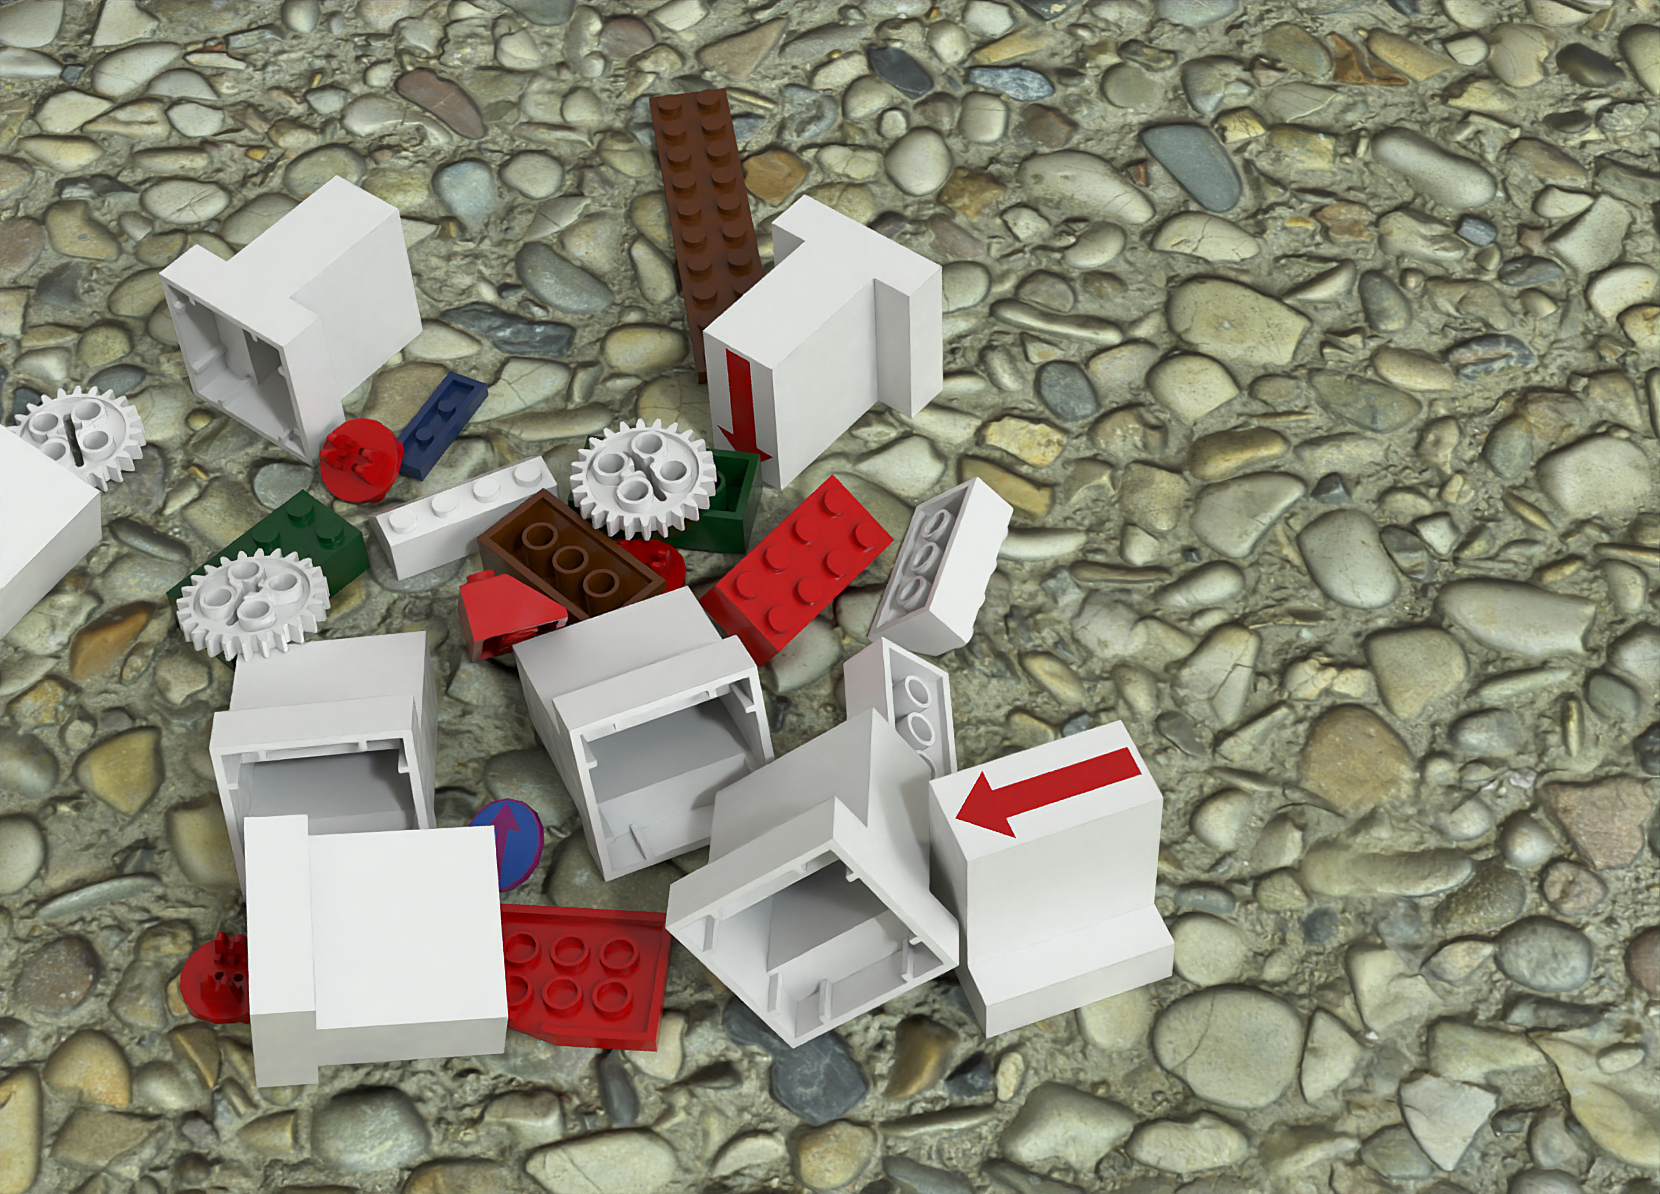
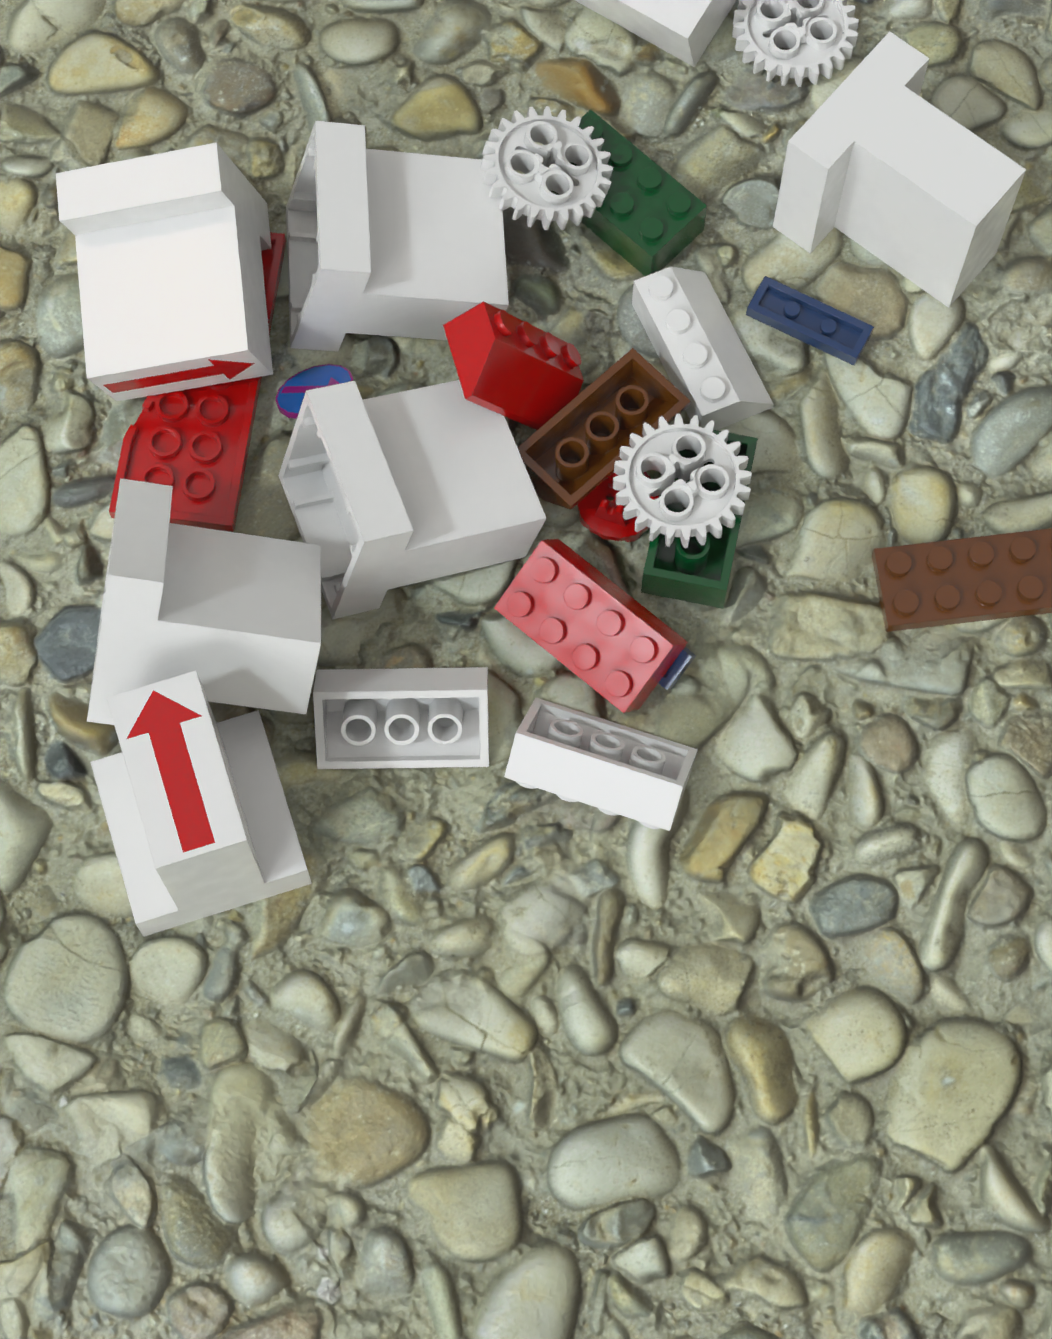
camera: 90 degrees right, 20 degrees up
red plate [319,417,404,504] -> none
white piece [703,194,943,491] -> none

